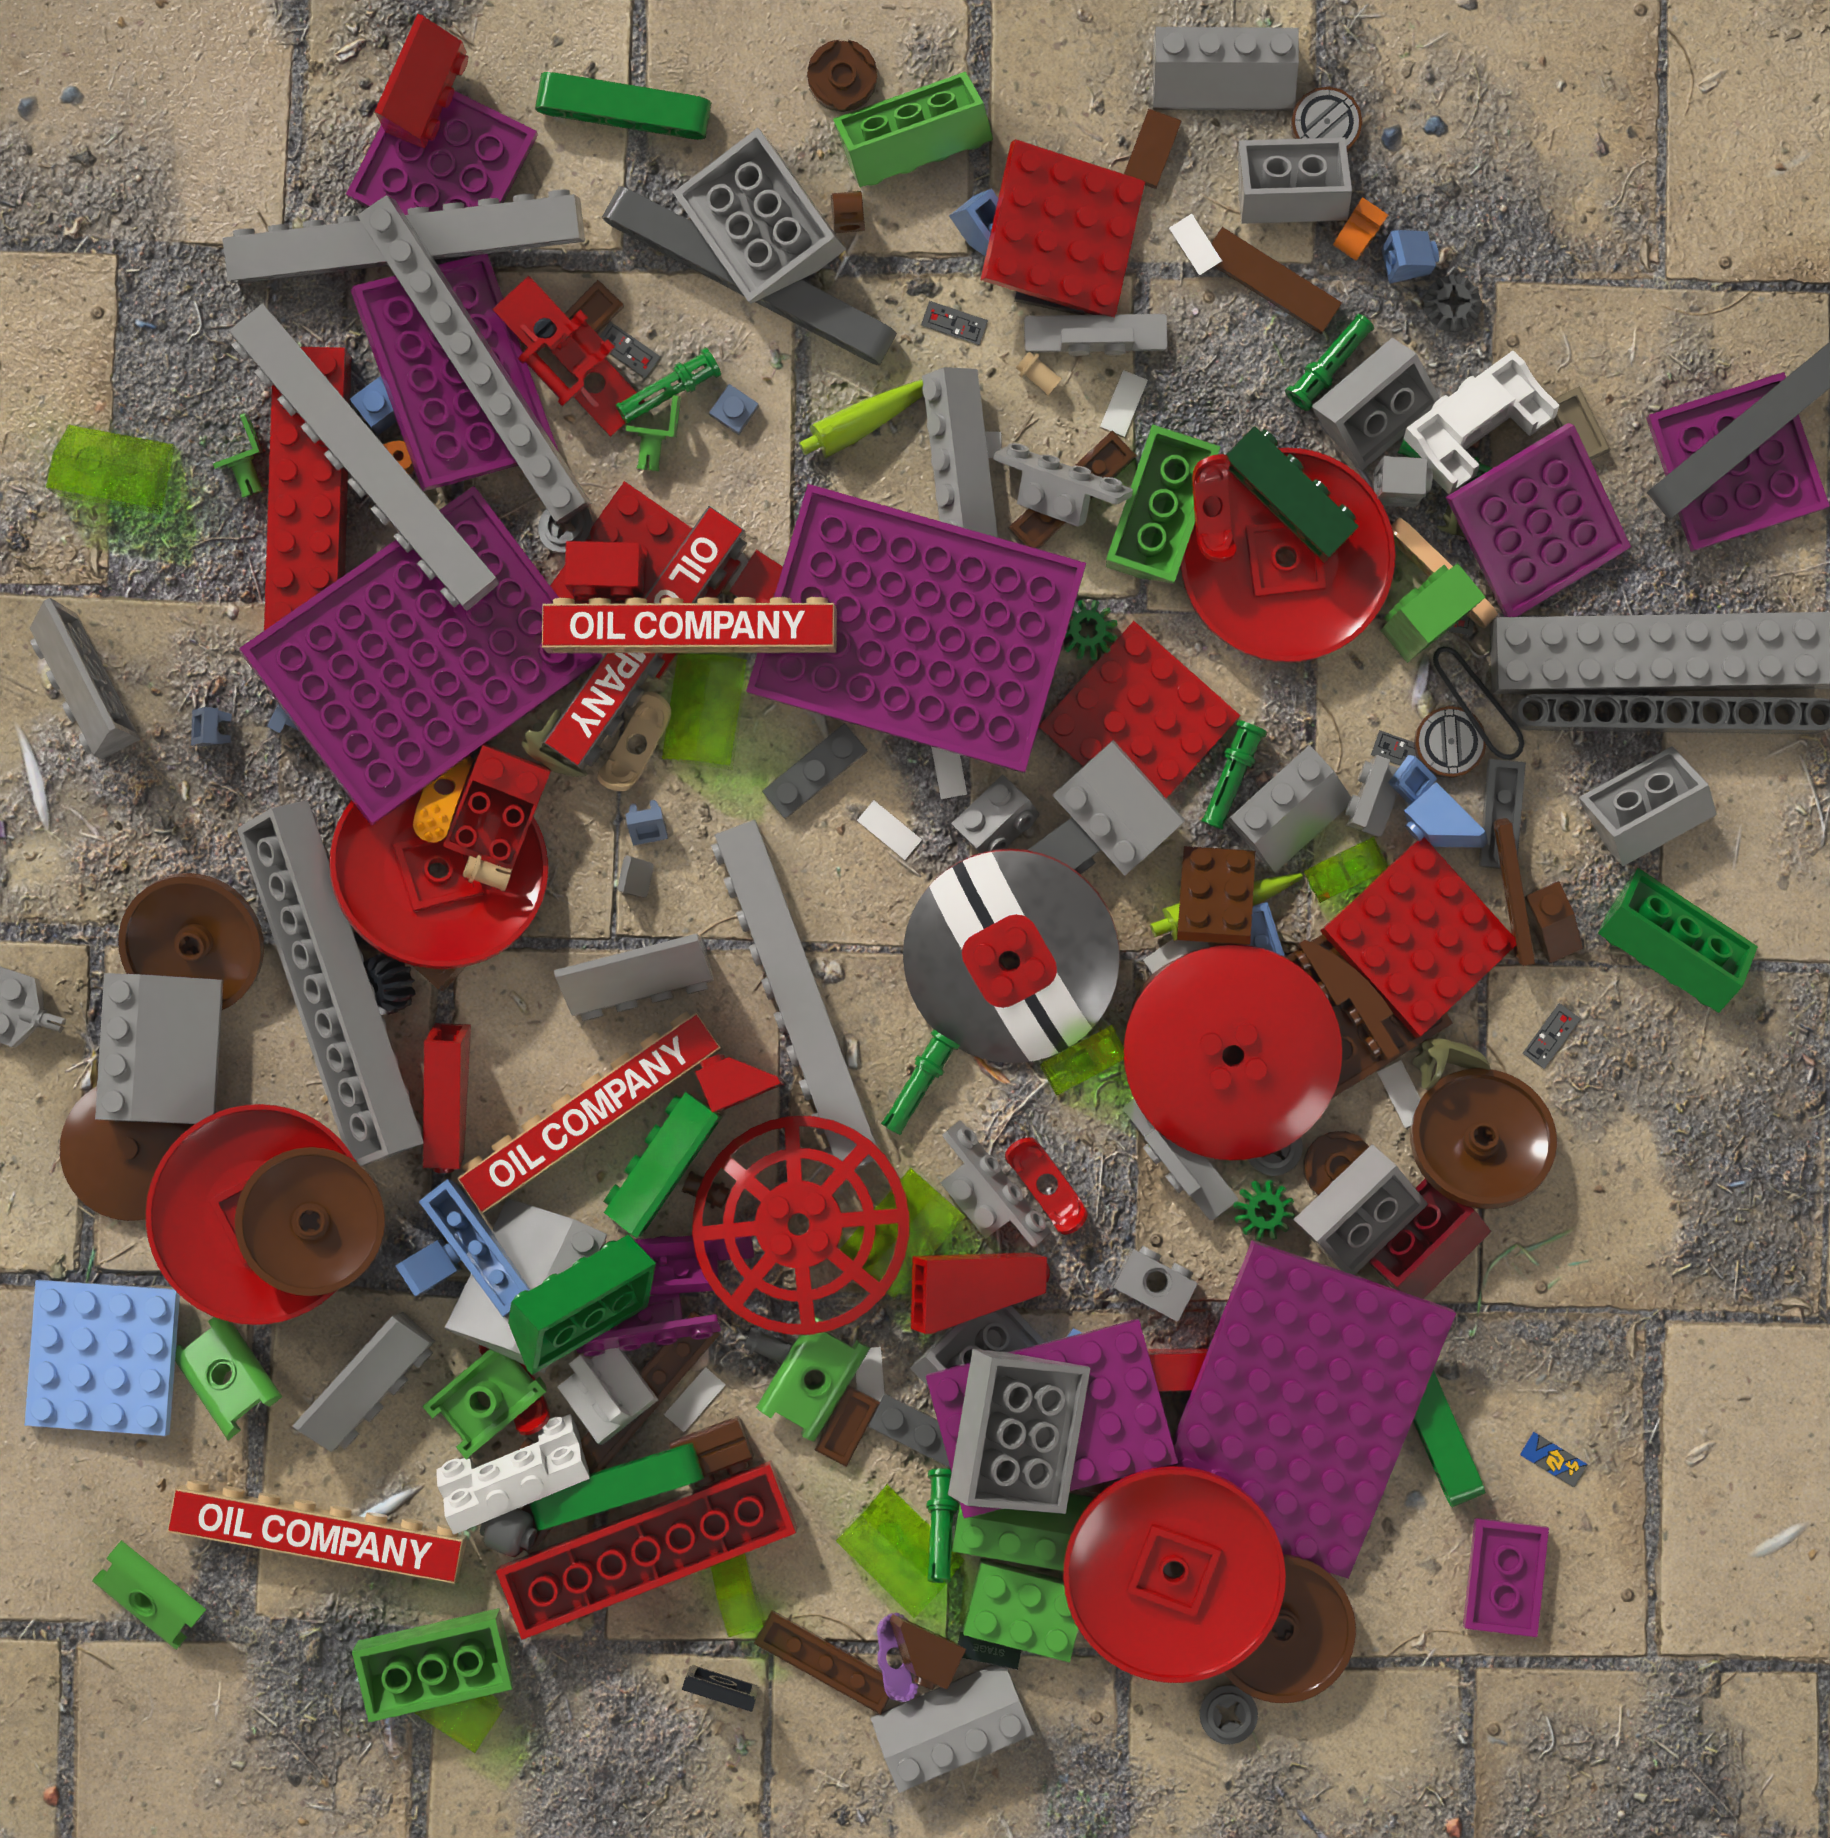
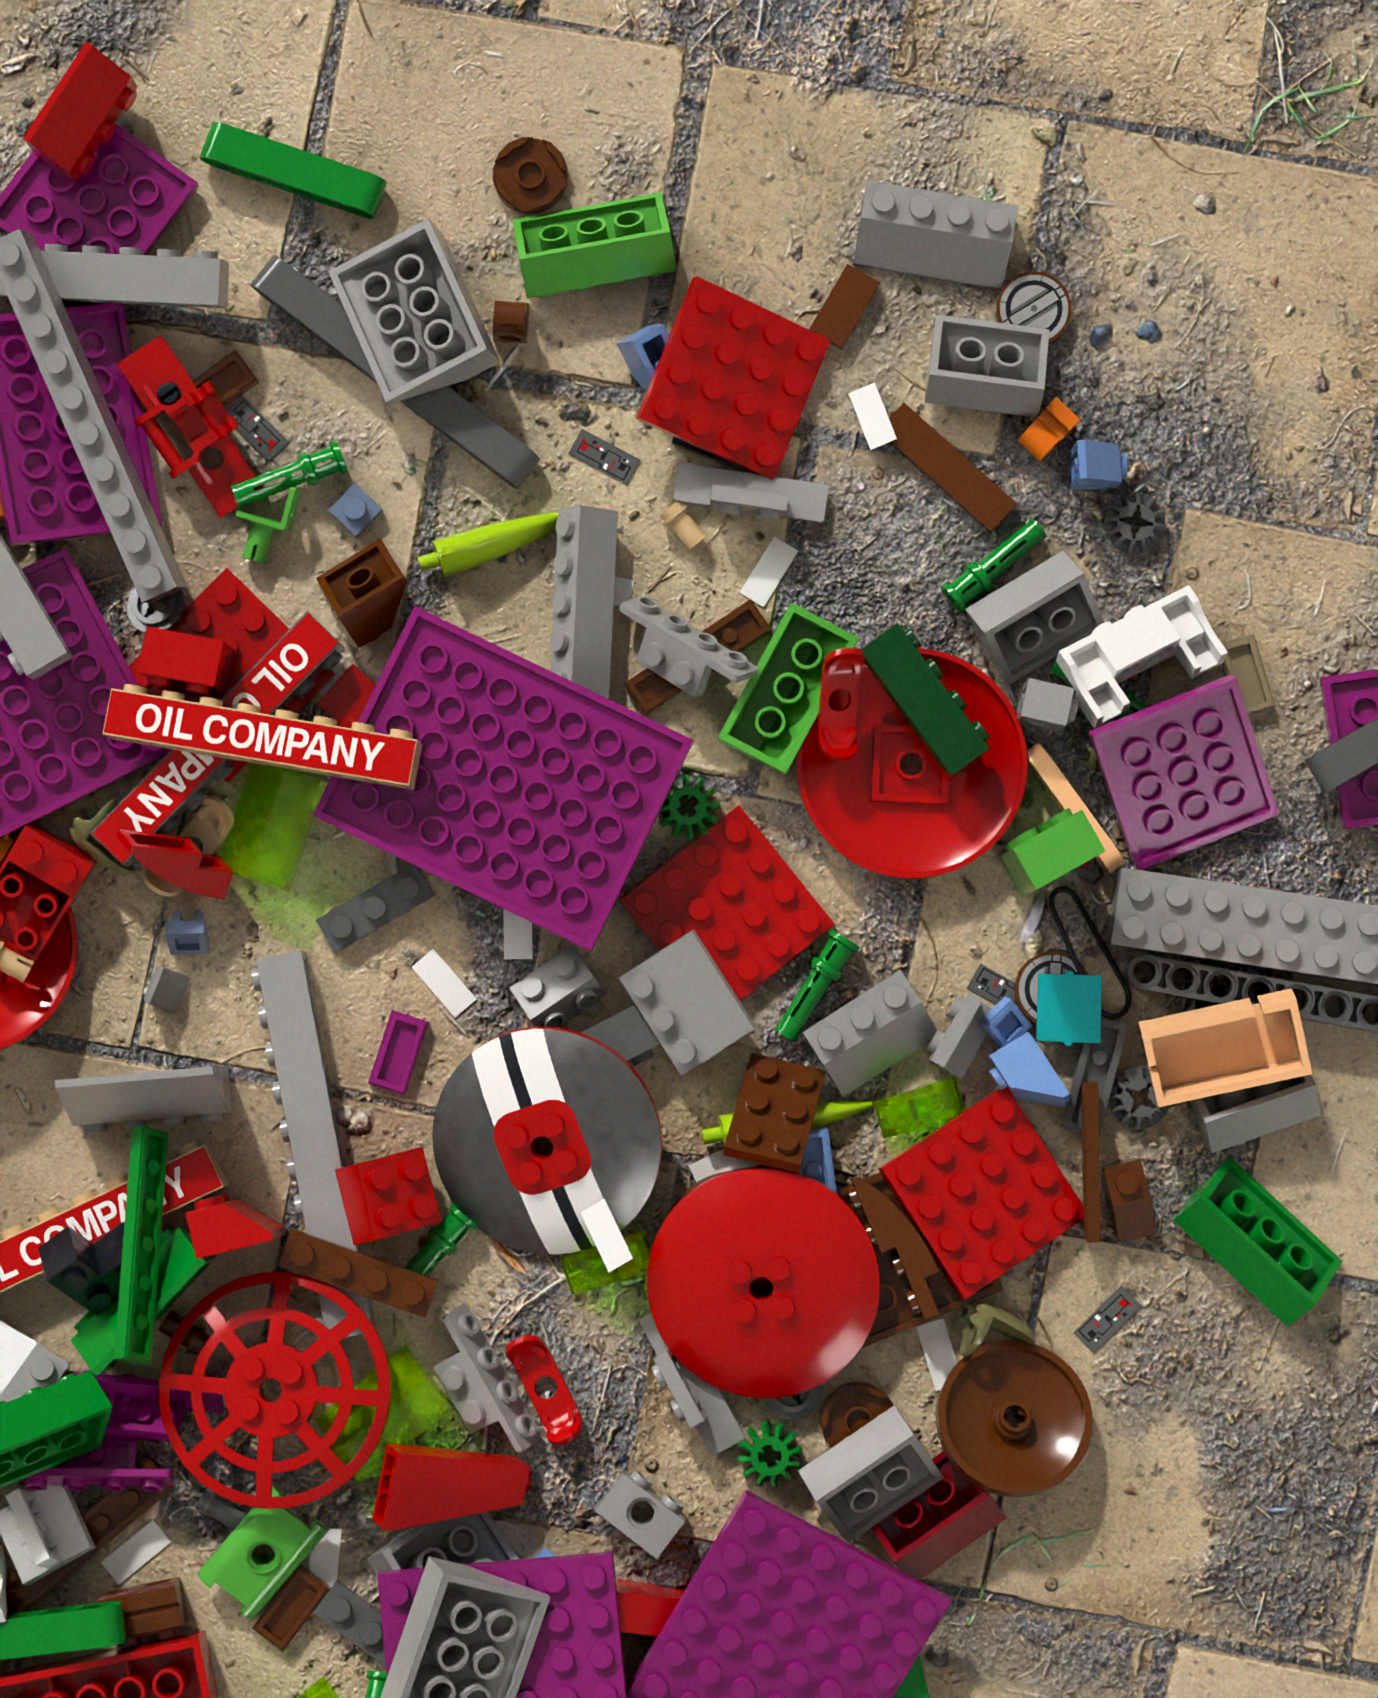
camera: 15 degrees right, 0 degrees up
none -> black brick [38,1222,125,1316]
none -> green tile [114,1125,168,1366]
none -> red slope [117,829,233,900]
none -> reddish brown plate [278,1228,439,1318]
none -> reddish brown slope [316,538,407,648]
none -> red brick [335,1147,442,1245]
none -> magenta tile [368,1010,429,1095]
none -> white sticker [580,1198,633,1272]
none -> teal piece [1036,971,1102,1046]
none -> dark grey gear [1109,1067,1169,1129]
none -> light nougat piece [1139,988,1313,1107]

